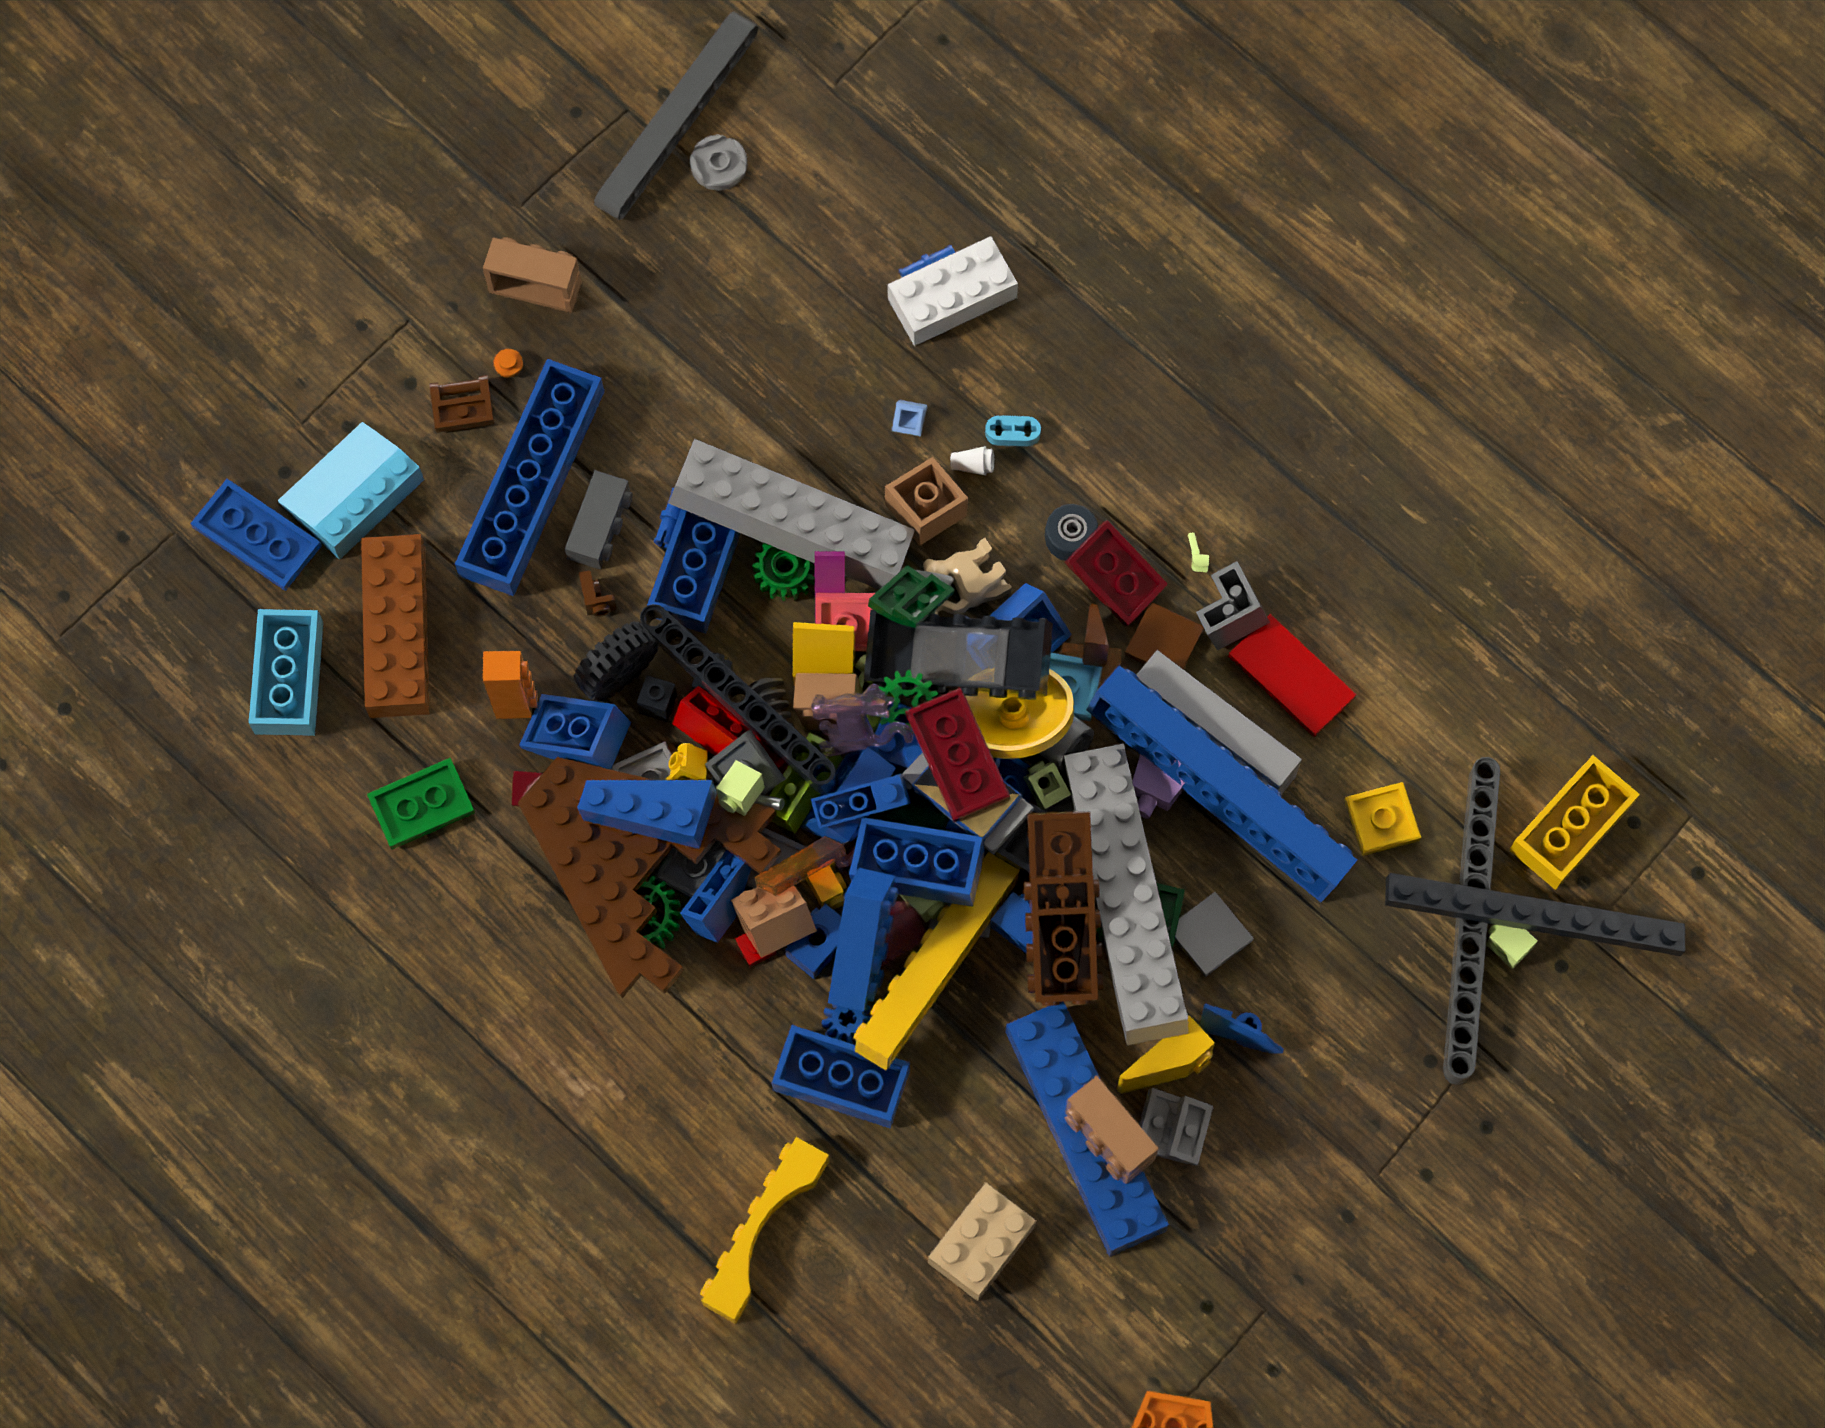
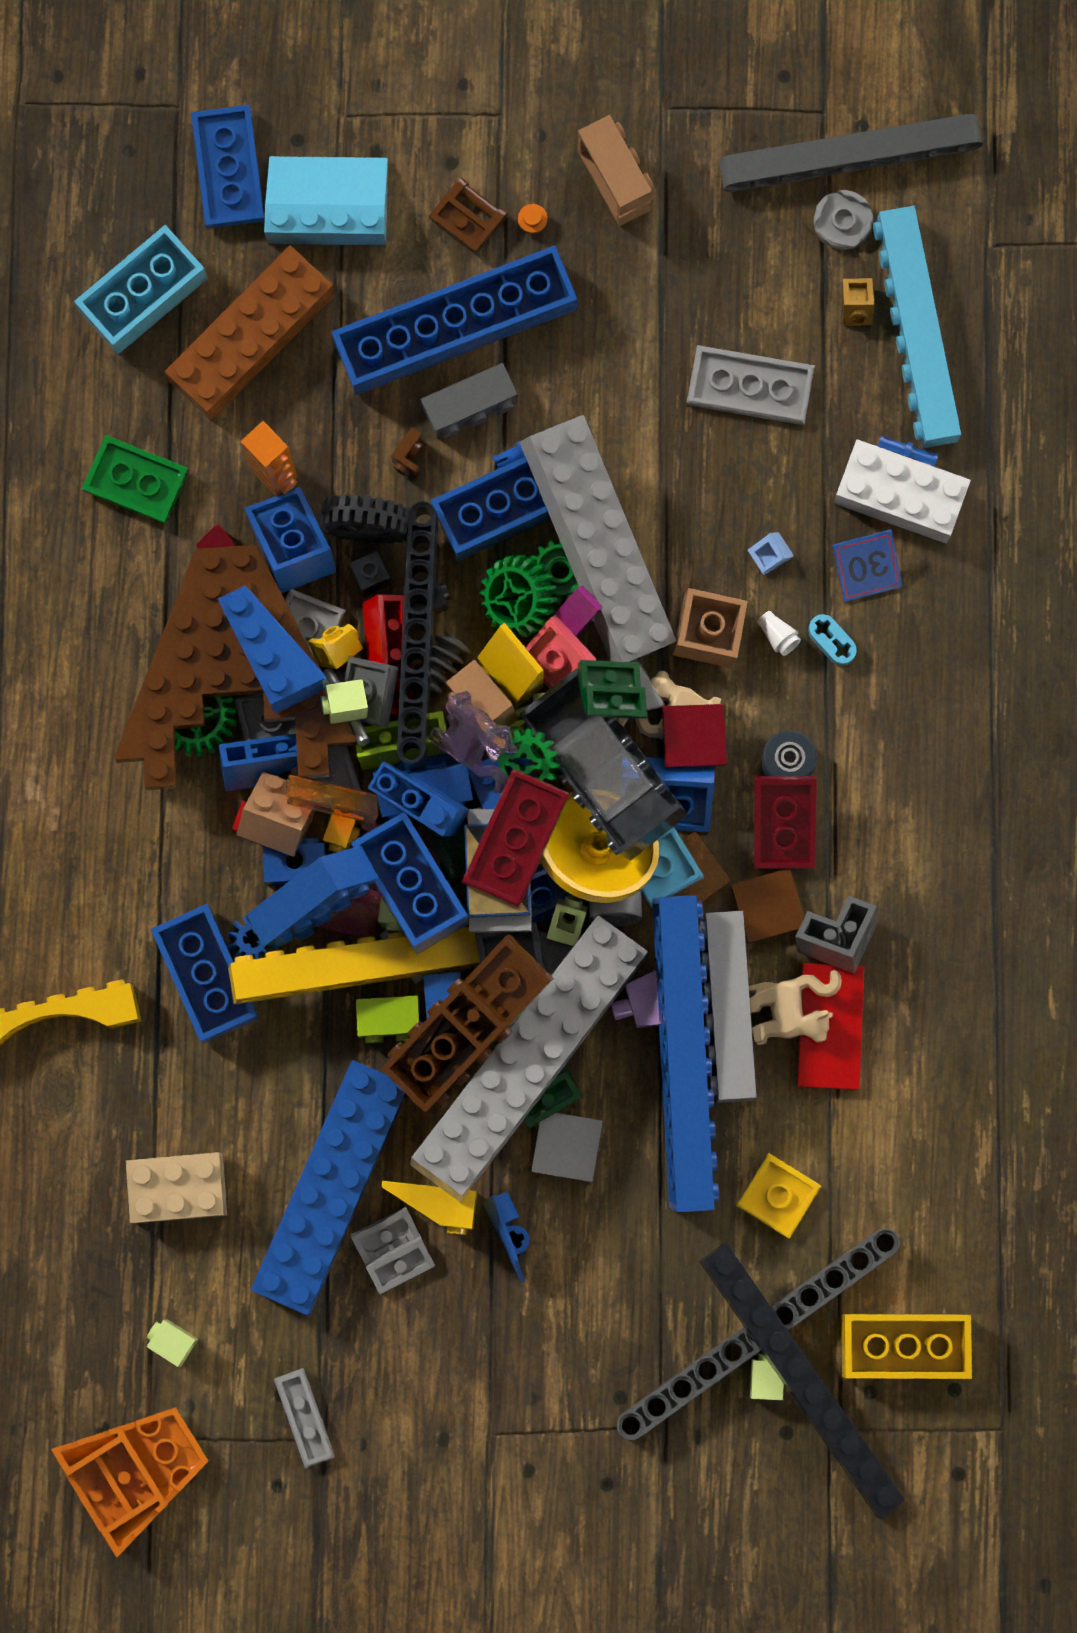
camera: 50 degrees right, 10 degrees up
medium nougat piece [1065,1076,1159,1184] -> none
reddish brown slope [1082,604,1109,667] -> none
yellowish green hand [1188,533,1209,572] -> none
none -> yellowish green brick [146,1319,198,1367]
none -> light grey tile [274,1368,335,1468]
none -> lime brick [356,996,420,1044]
none -> green gear [479,555,558,637]
none -> dark red tile [661,704,727,768]
none -> light grey tile [686,345,815,425]
none -> tan animal [749,970,842,1045]
none -> blue piece [832,530,903,602]
none -> pearl gold bracket [842,278,874,326]
none -> medium azure brick [873,206,961,448]

